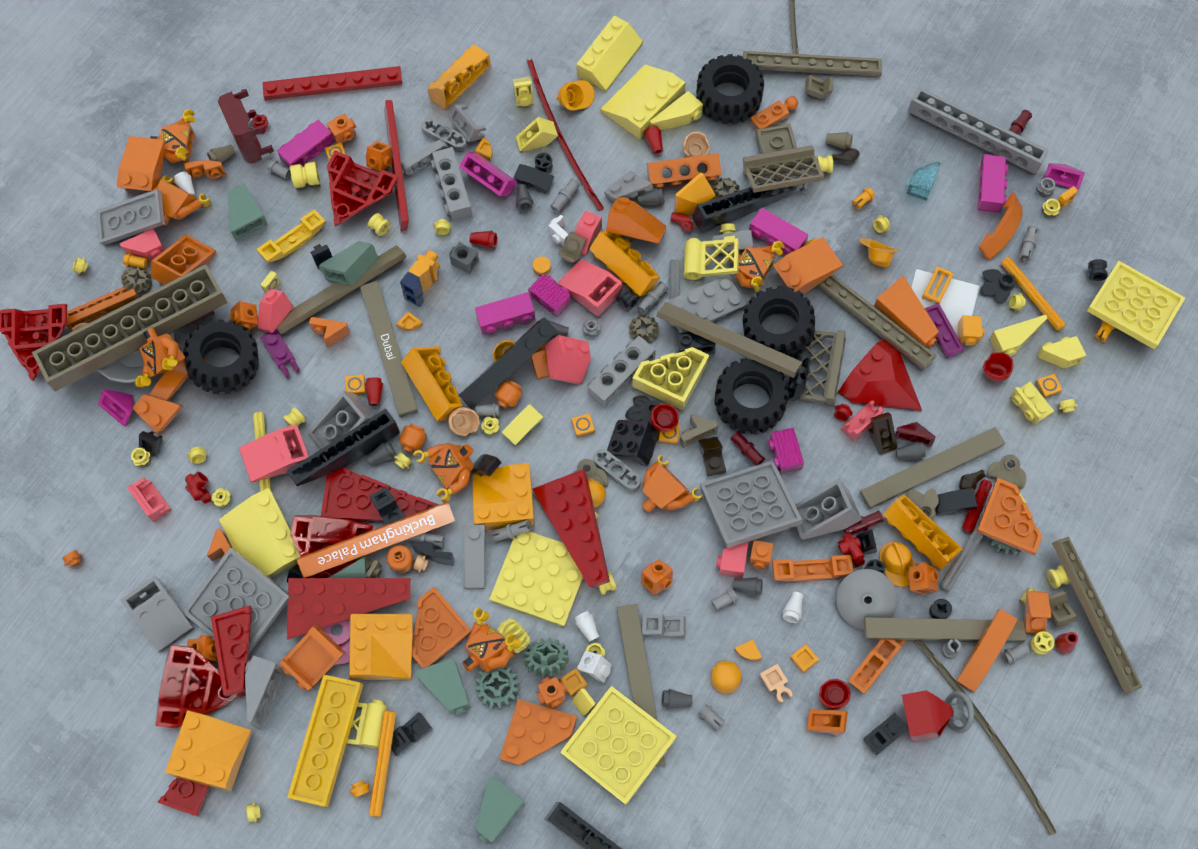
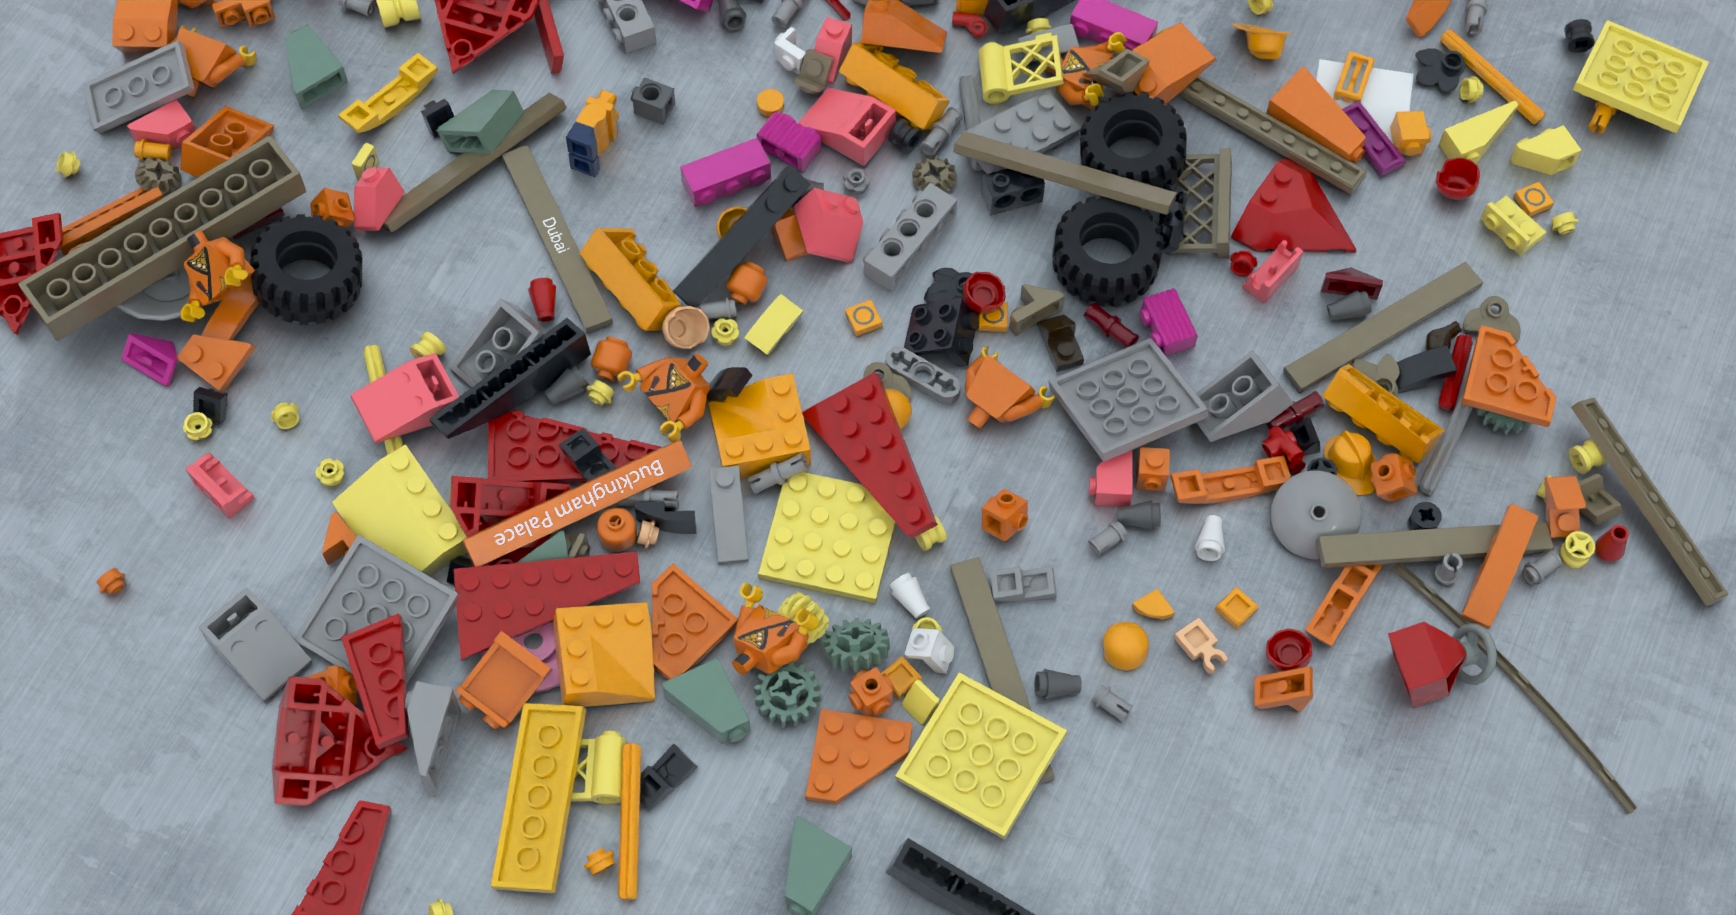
camera: 10 degrees left, 5 degrees down
light orange slope [165,710,252,792] -> none
white cone [174,172,196,196] -> none
red plate [185,471,212,503] -> none
magenta hinge [260,329,300,378] -> none
orange slope [309,317,350,347] -> none
light orange tile [345,374,366,395] -> none
light yellow wheel [368,213,391,236] -> none
light orange tile [396,311,423,331] -> none
light yellow plate [433,219,451,235] -> none
red cone [469,230,498,249] -> none
light yellow brick [632,347,710,411] -> none
black slope [863,712,909,755] -> none
dark brown slope [868,412,898,454] -> none
none -> dark tan slope [1083,49,1150,96]

